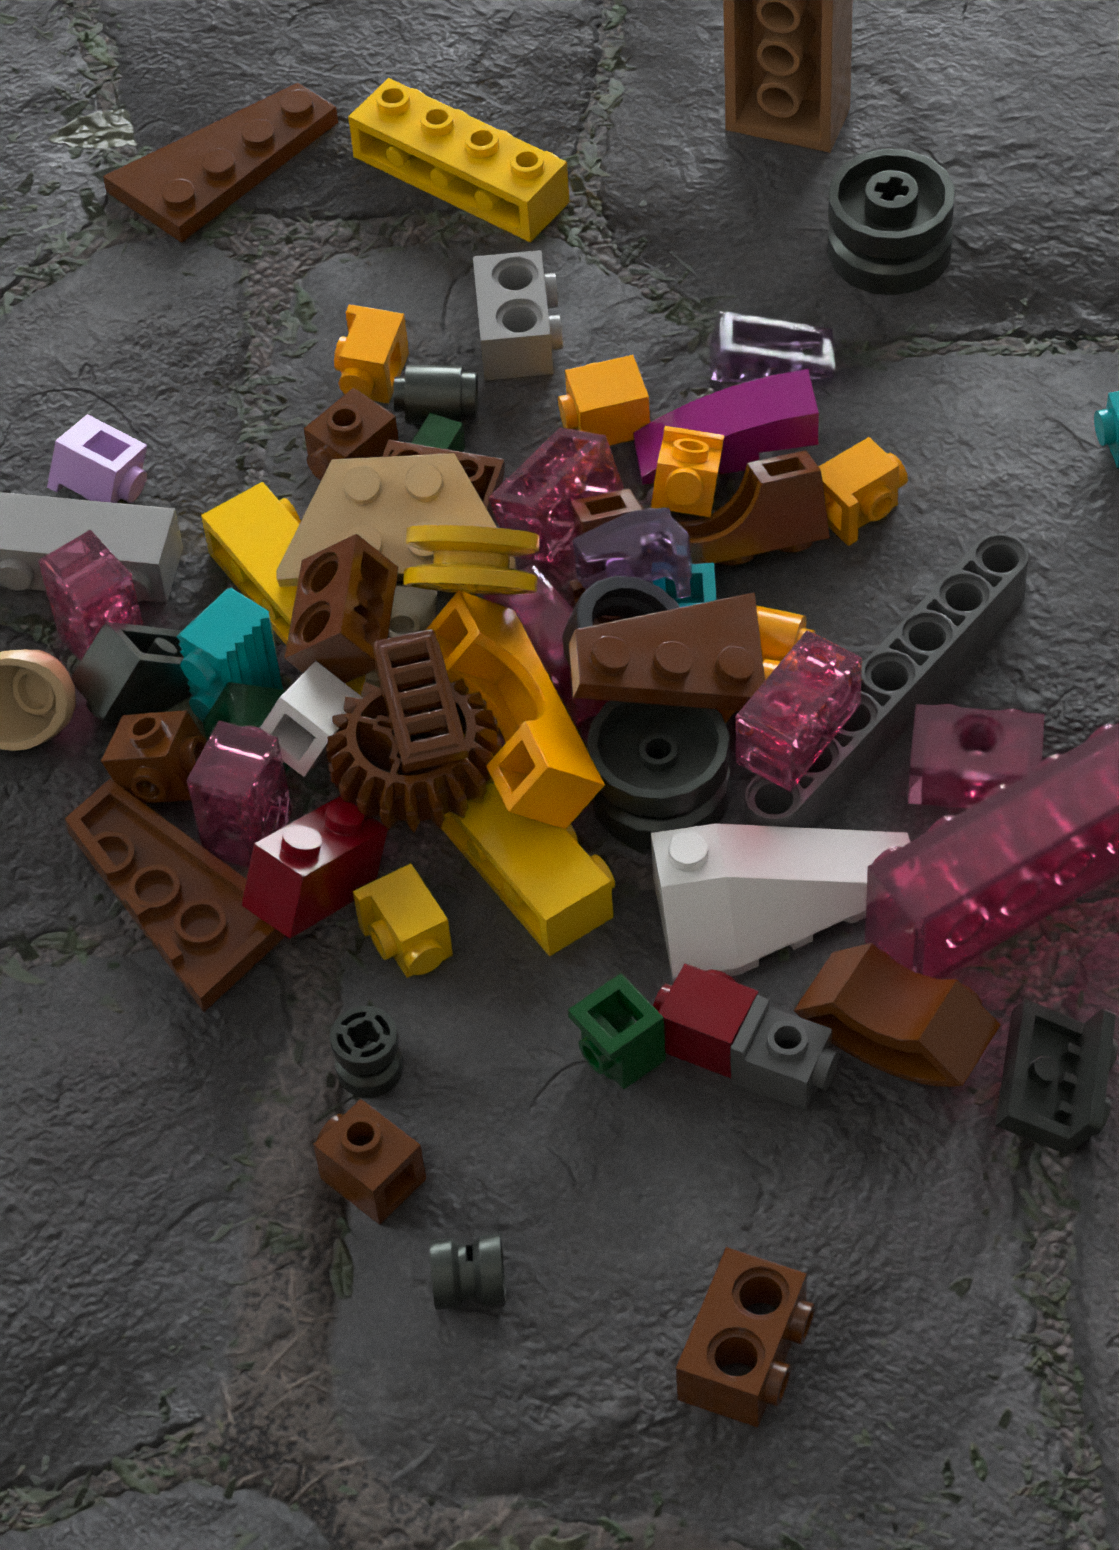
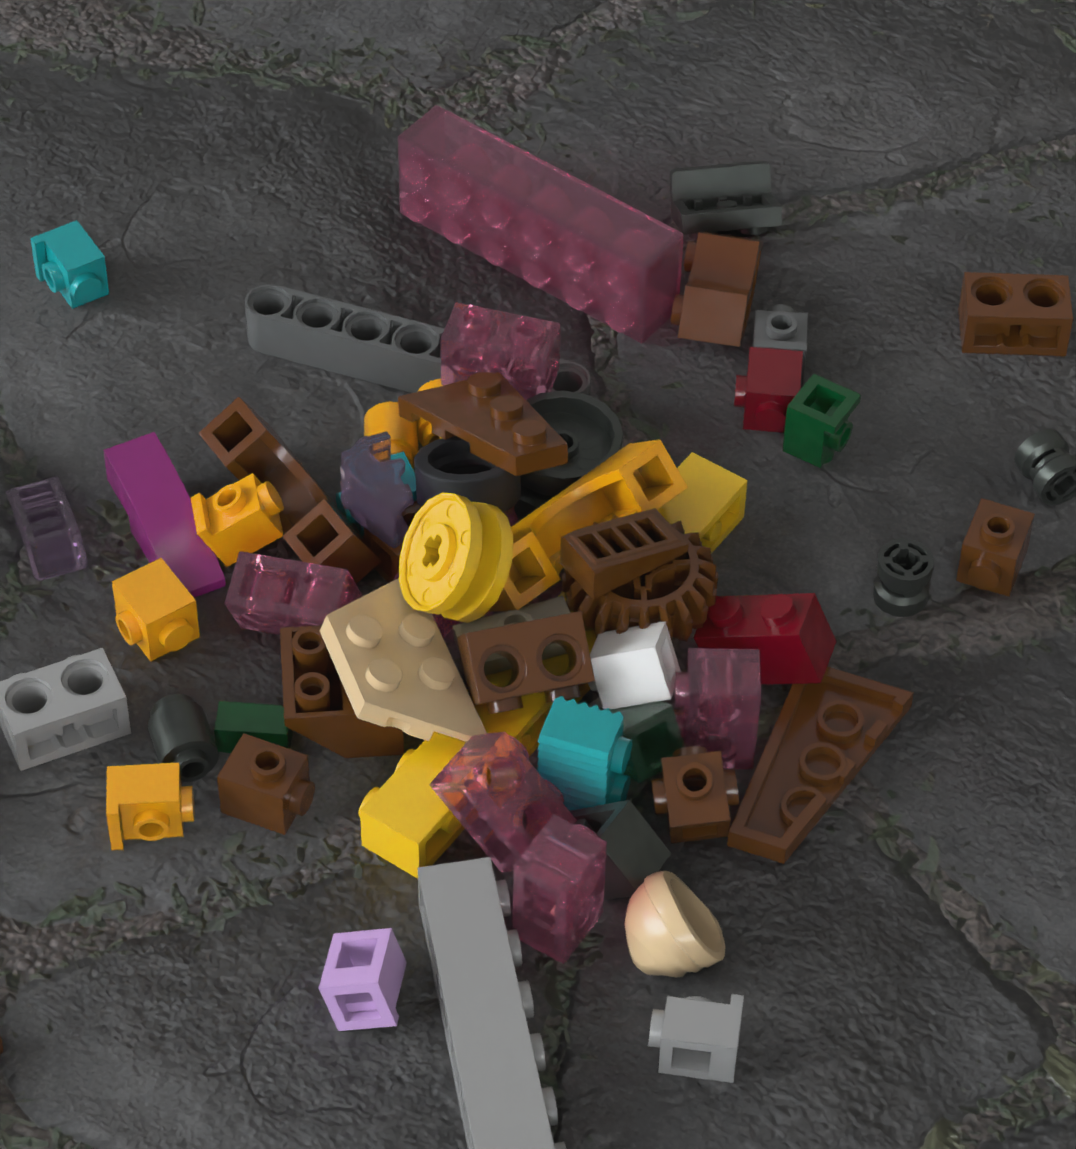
camera: 115 degrees left, 5 degrees down
yellow brick [353,863,453,978] -> none
white wedge [651,824,921,984] -> none
light orange brick [818,437,908,546] -> none
clear pink brick [908,704,1045,814] -> none
none -> clear pink brick [429,732,577,872]

